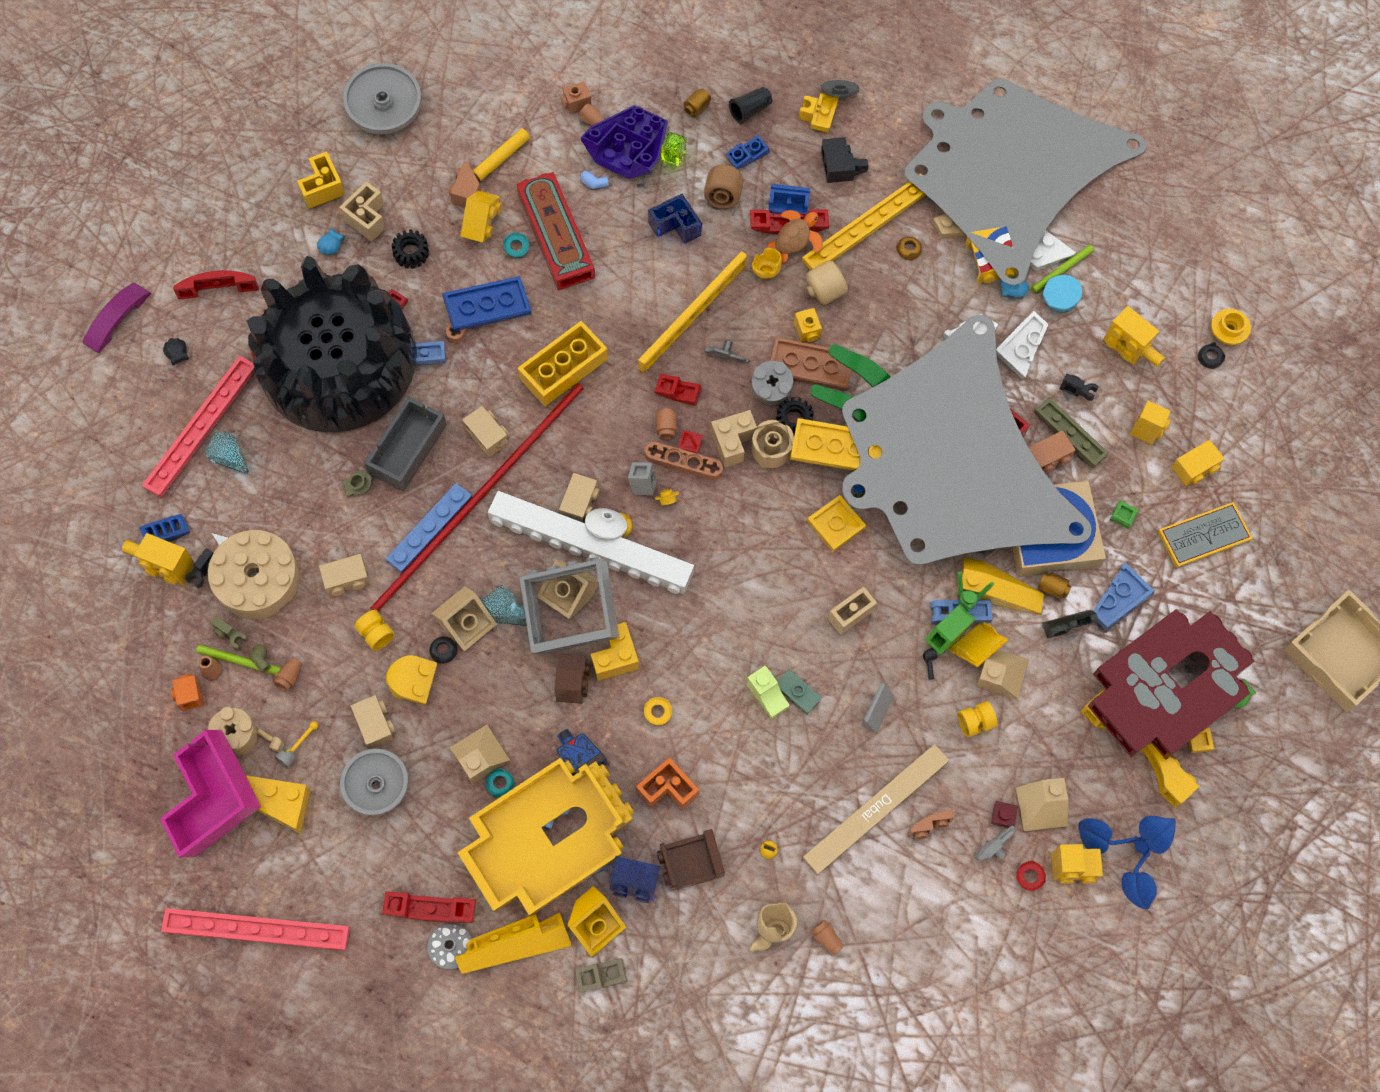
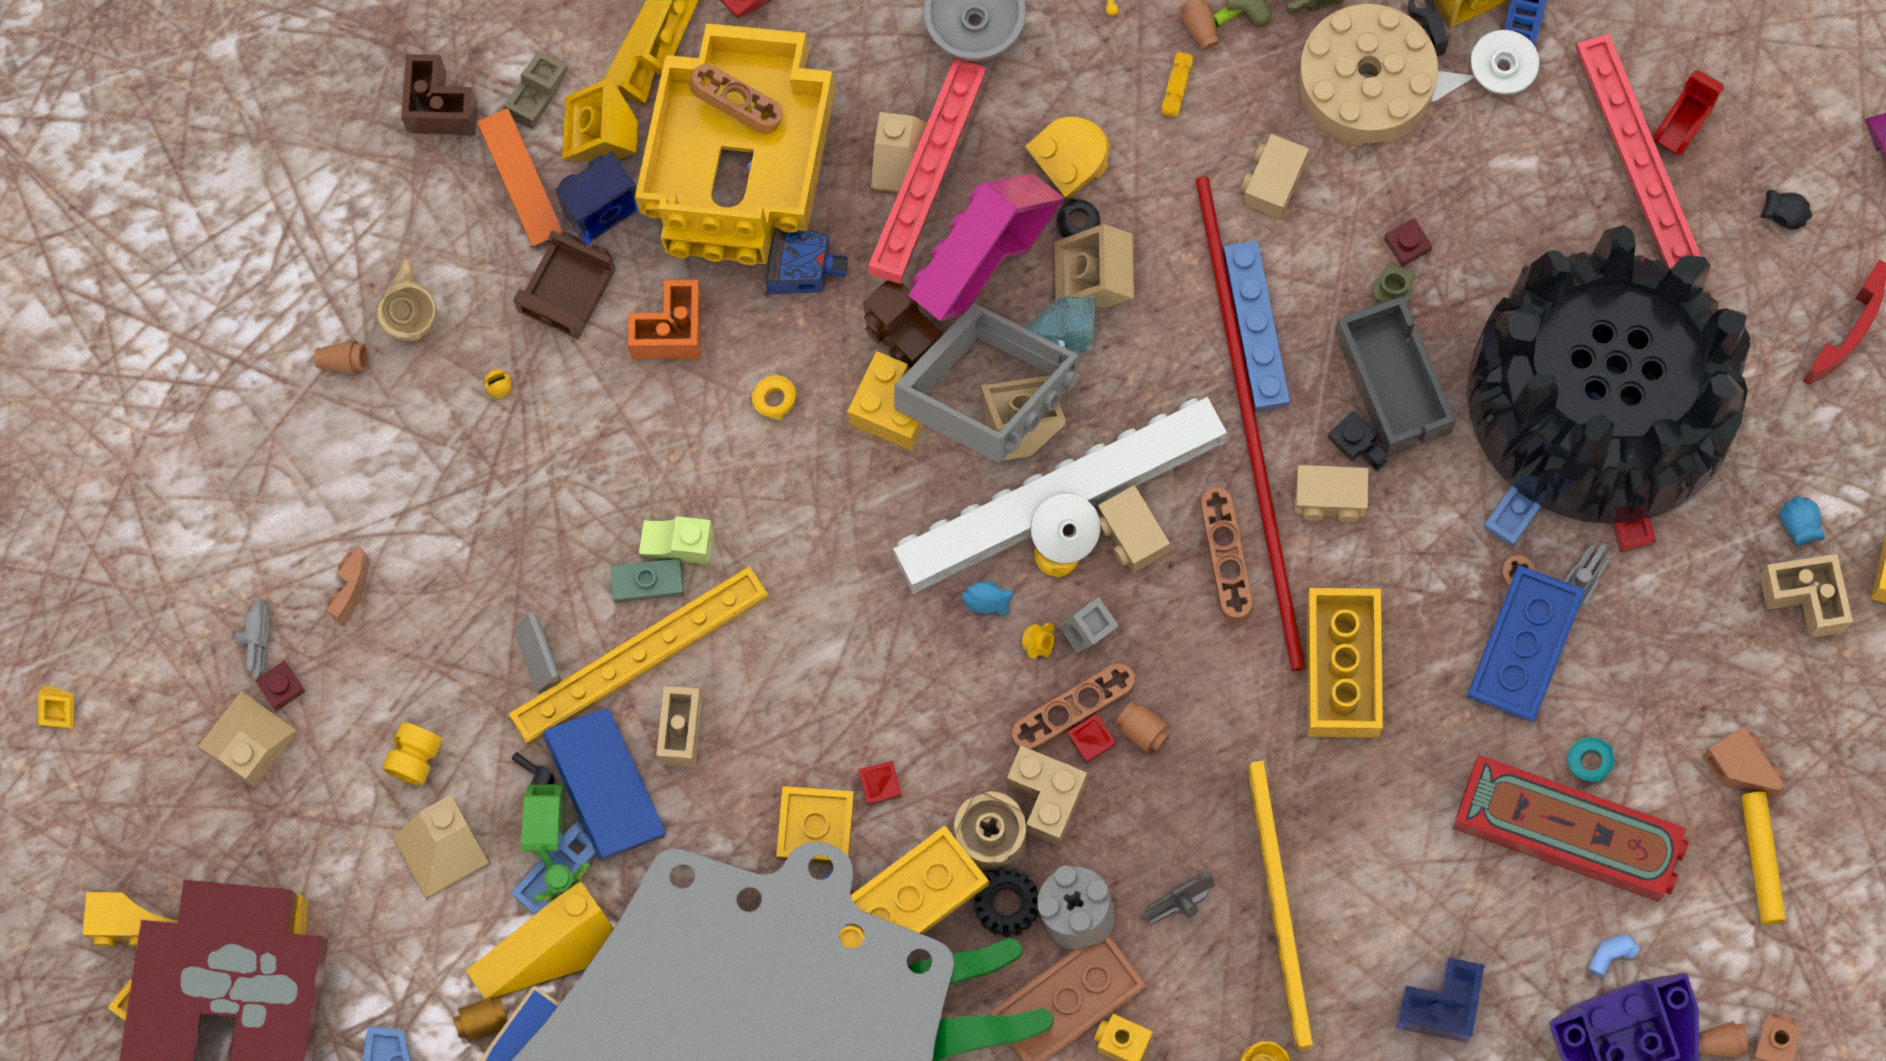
camera: 140 degrees right, 5 degrees up
clear light blue slope [205,431,249,475] -> none
tan brick [350,695,395,749] -> none
yellow wheel [354,610,395,651] -> none
black tyre [391,229,429,269] -> none
yellow brick [460,190,502,243] -> none
teal piece [486,768,514,798] -> none
red slope [654,374,702,406] -> none
tan tile [802,744,950,875] -> none
yellow piece [949,622,1008,667] -> none
red piece [1016,861,1046,891] -> none
pearl dark grey slope [1042,610,1098,639] -> none
yellow brick [1051,844,1103,884] -> none
blue plant [1078,815,1176,909] -> none
none -> yellow slope [38,685,74,729]
none -> reddish brown brick [401,54,477,135]
none -> orange slope [477,108,563,246]
none -> yellow tile [509,566,769,745]
none -> blue tile [542,708,666,861]
none -> nougat beam [689,64,782,133]
none -> red tile [858,761,902,806]
none -> coral plate [867,58,987,284]
none -> dark pink piece [908,174,1065,321]
none -> dark azure animal [961,581,1014,615]
none -> yellow axle [1161,52,1193,117]
none -> nougat beam [1201,487,1253,622]
none -> black plate [1328,411,1388,471]
none -> dark red plate [1384,218,1432,267]
none -> white dish [1471,30,1539,95]
none -> light grey piece [1564,544,1610,608]
none -> red animal [1653,70,1724,156]

